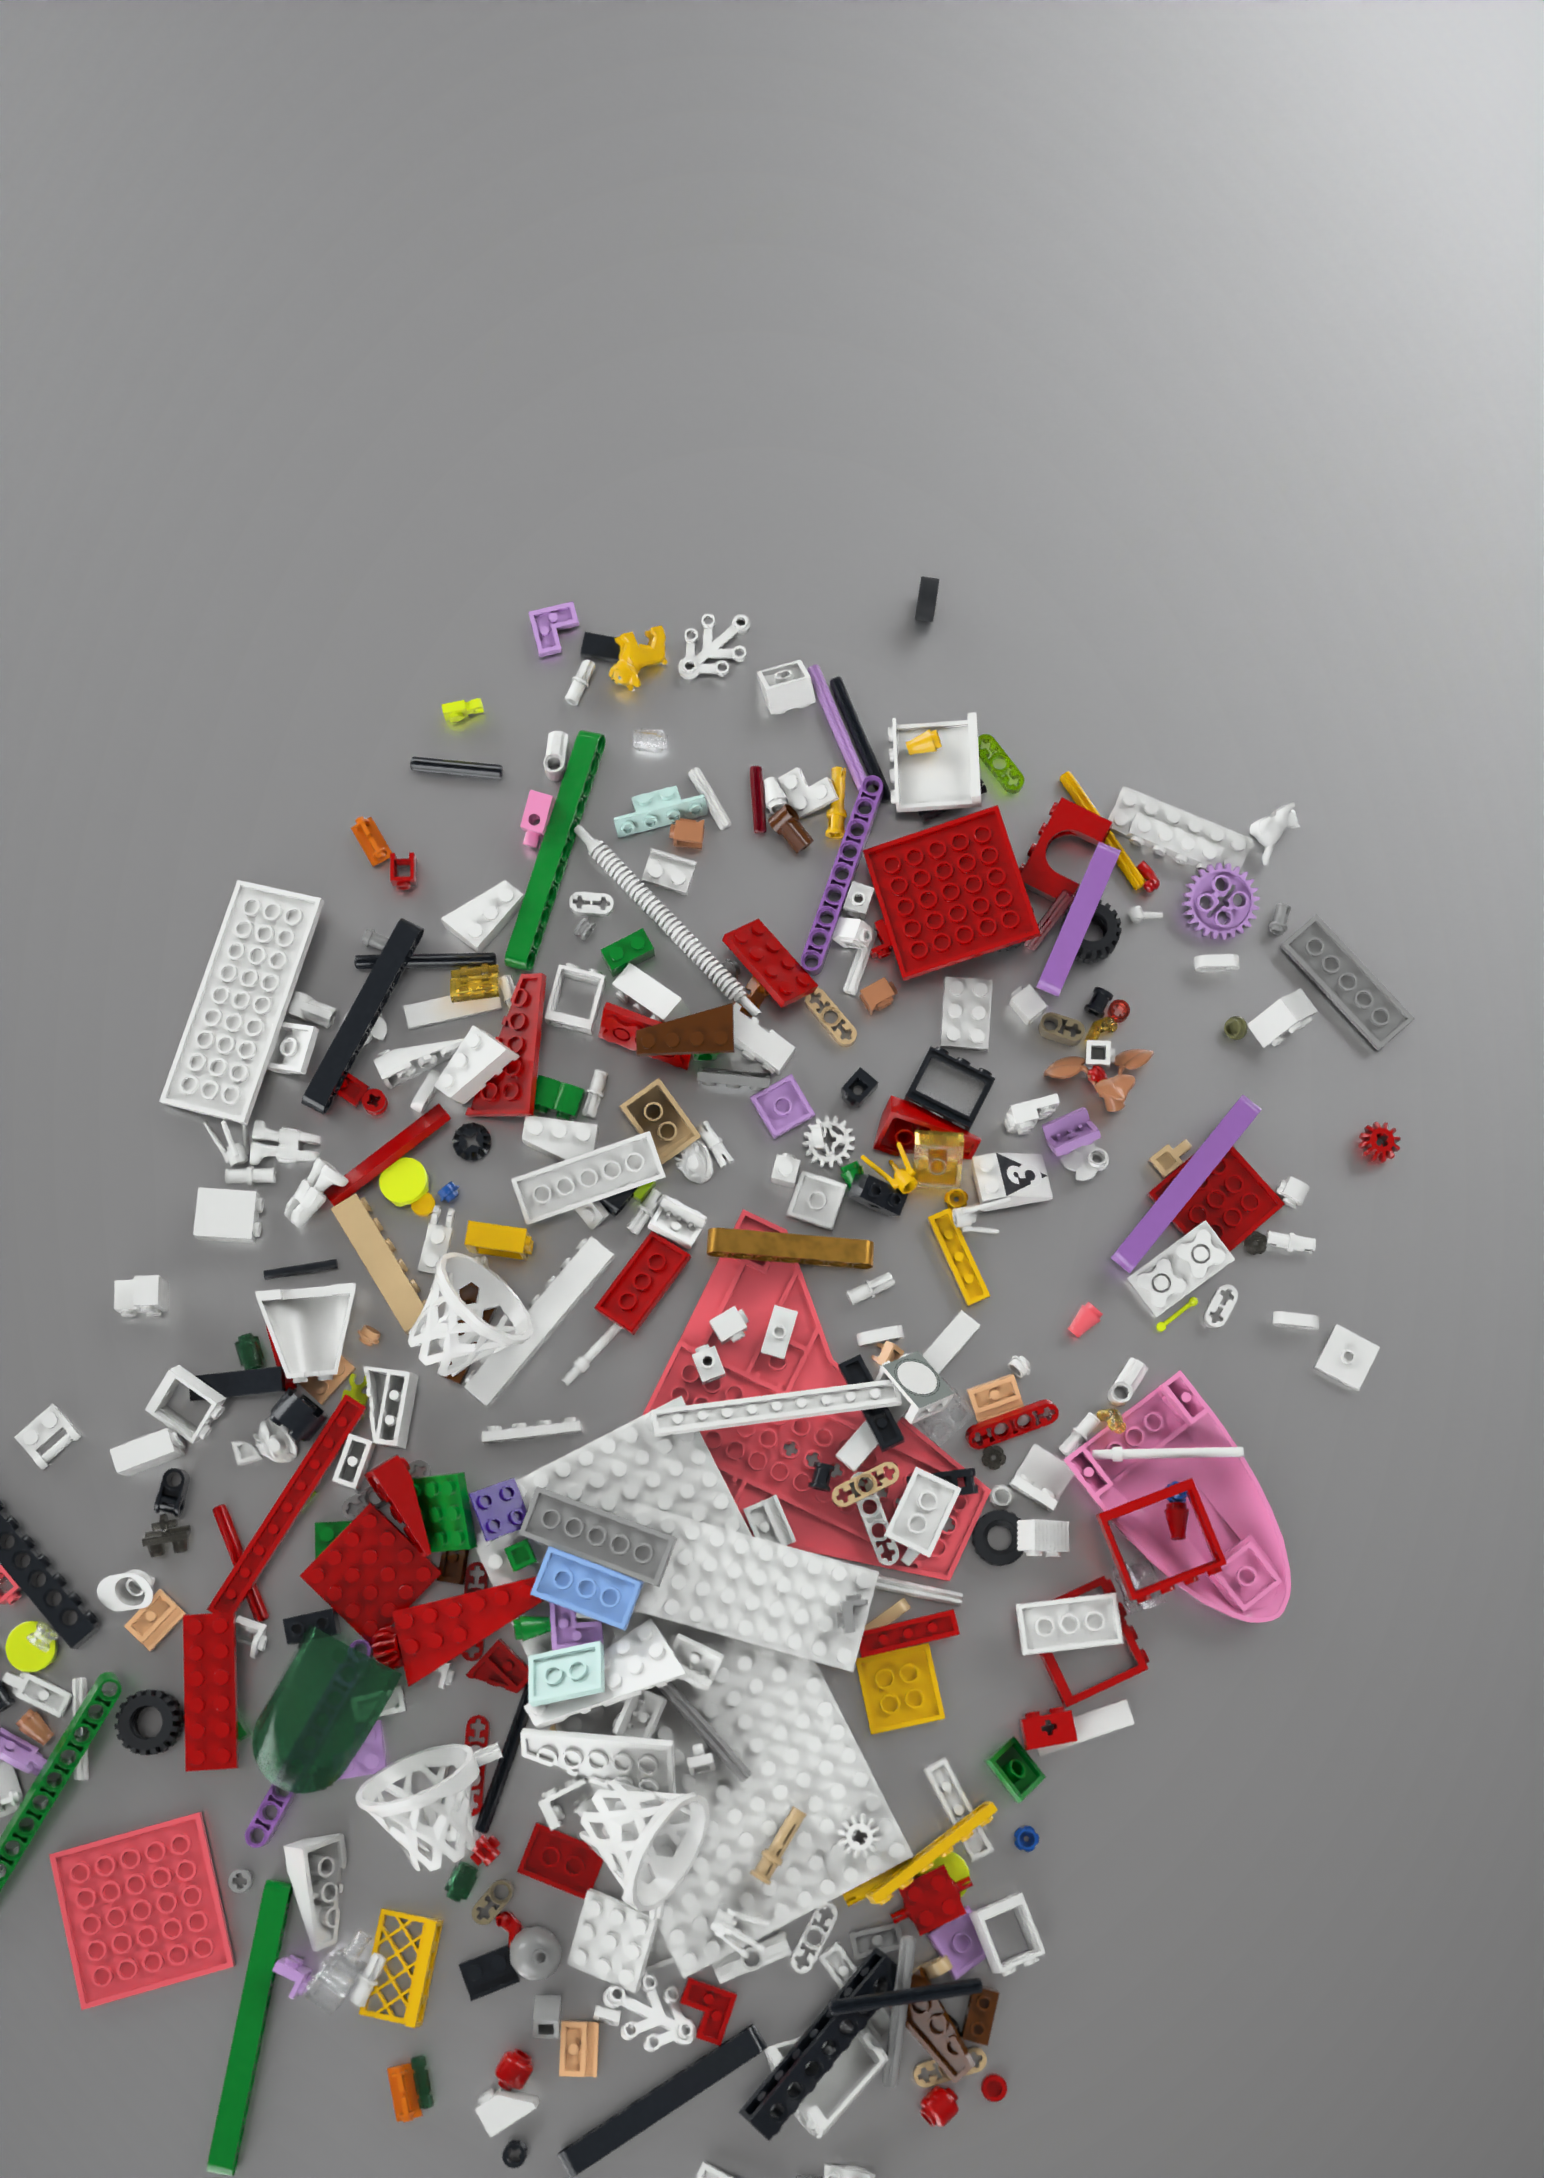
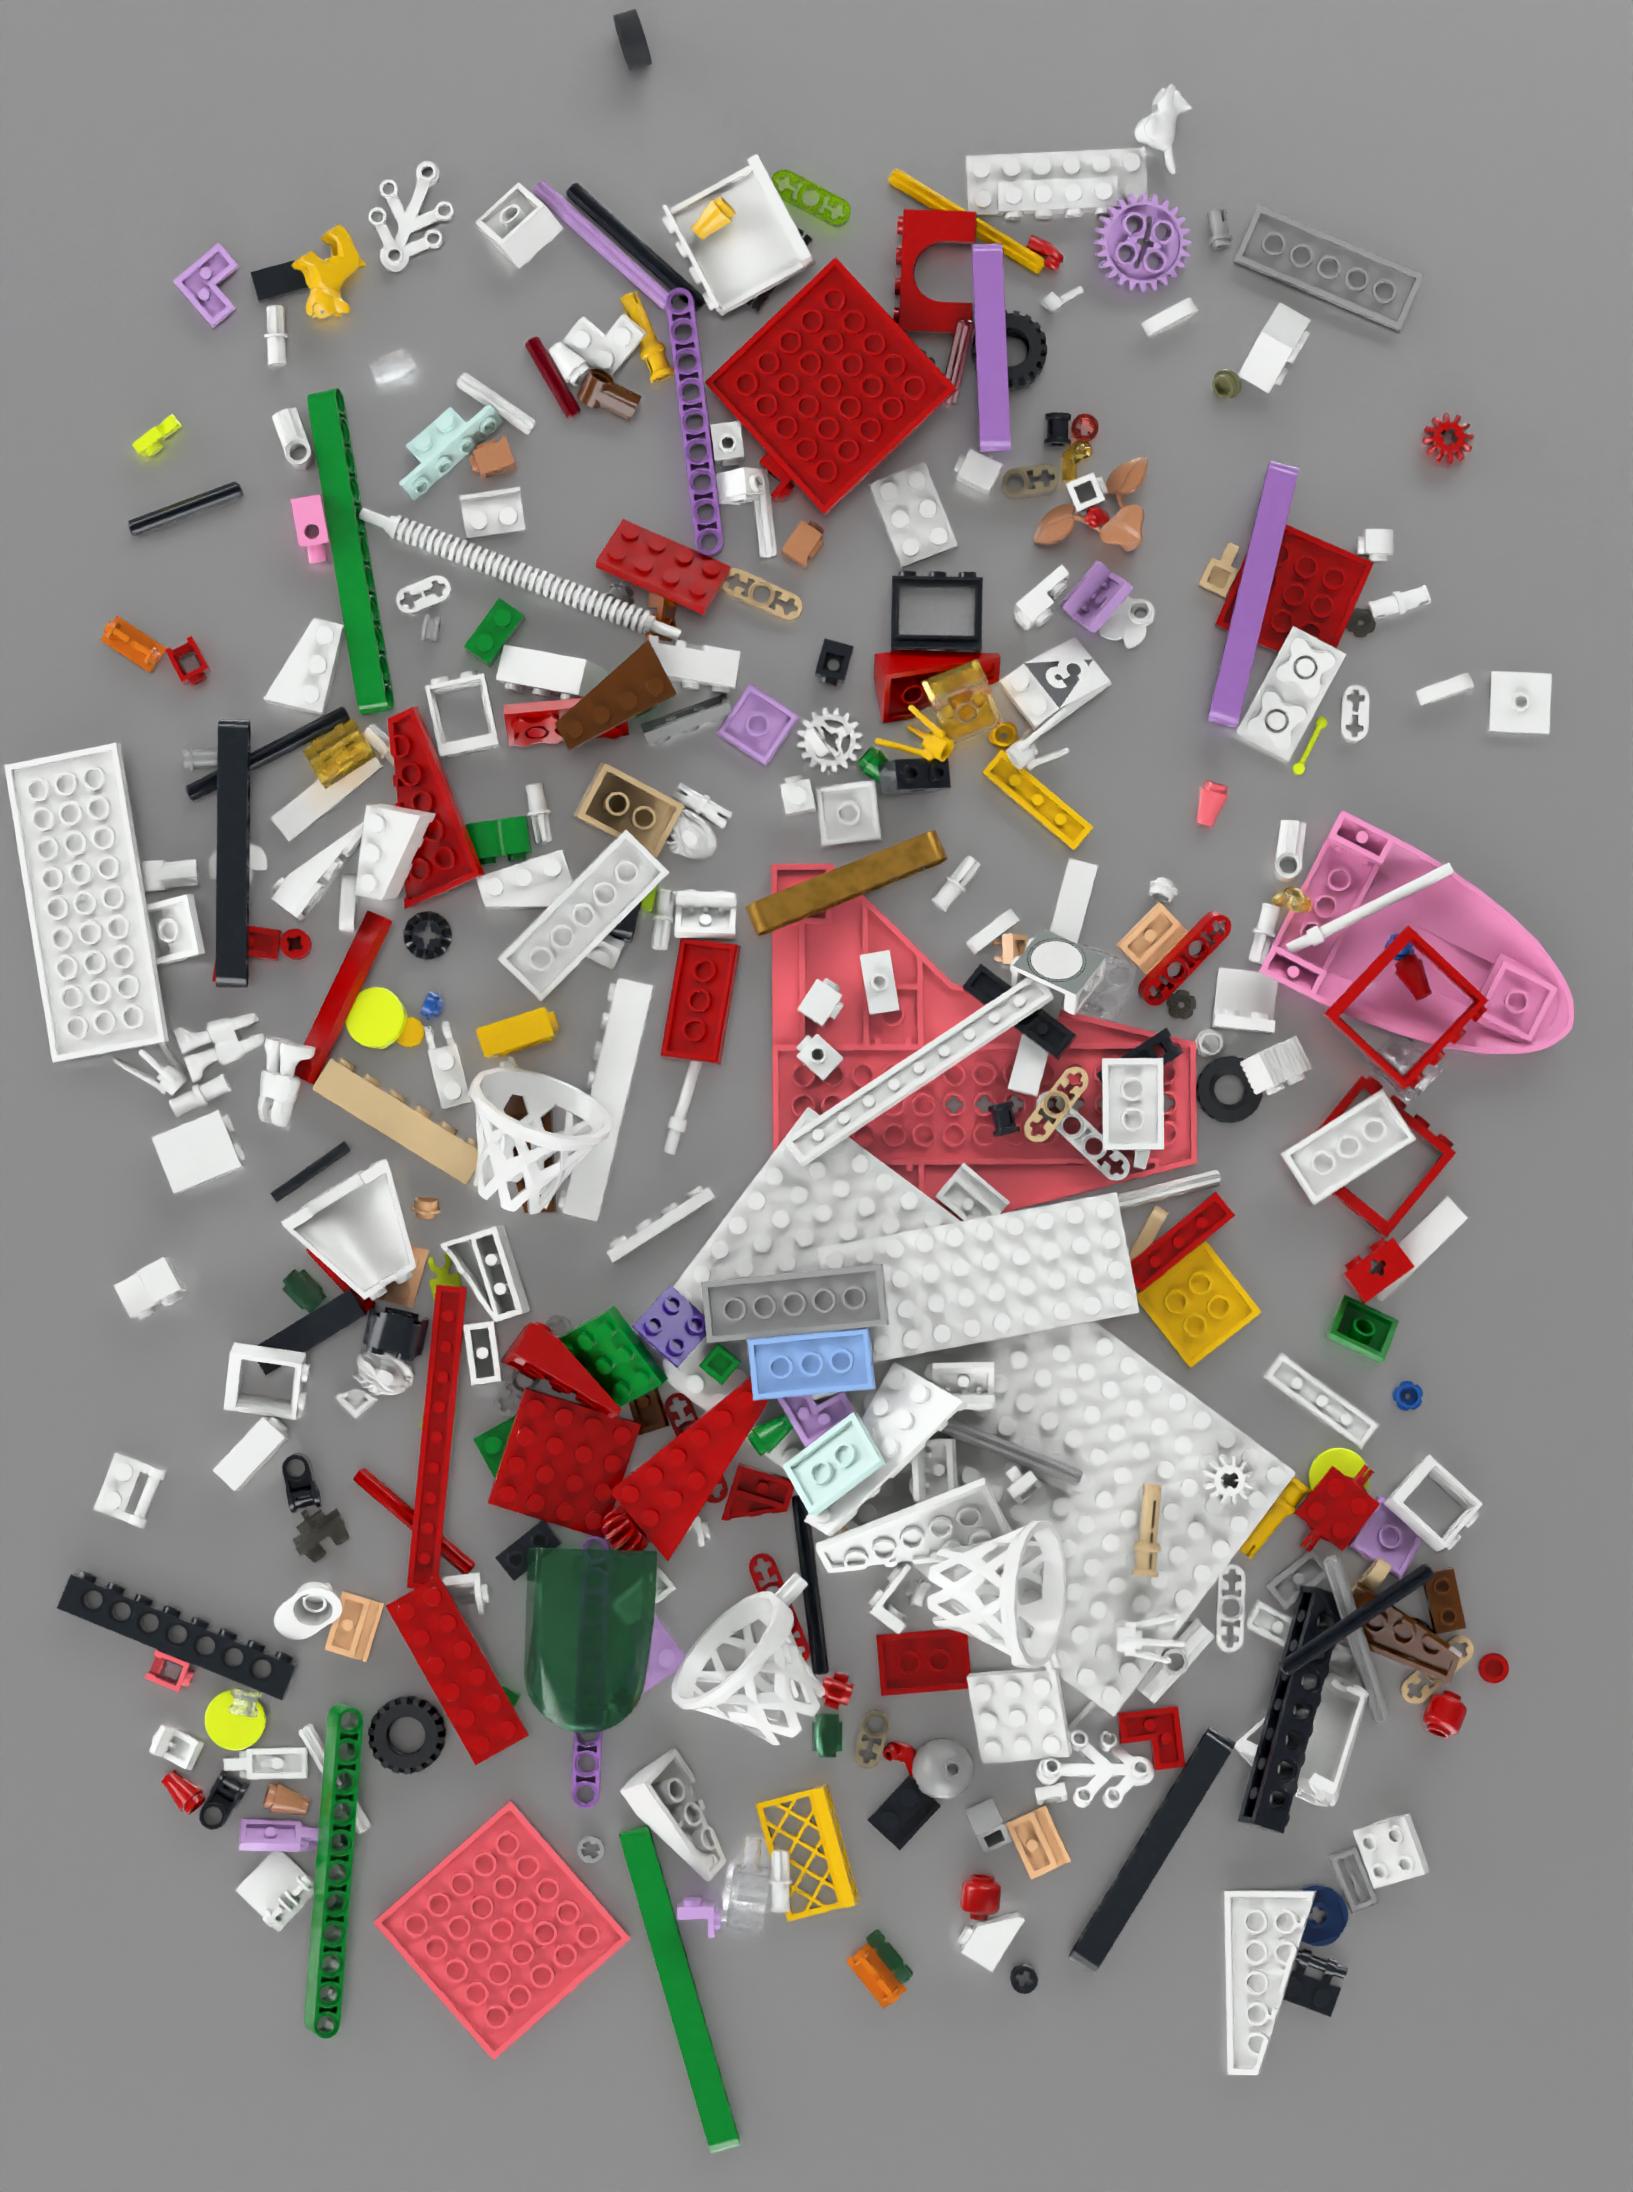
camera: 20 degrees left, 10 degrees up
light grey bracket [837,1595,868,1633] -> none
yellow plate [865,1801,998,1905] -> none

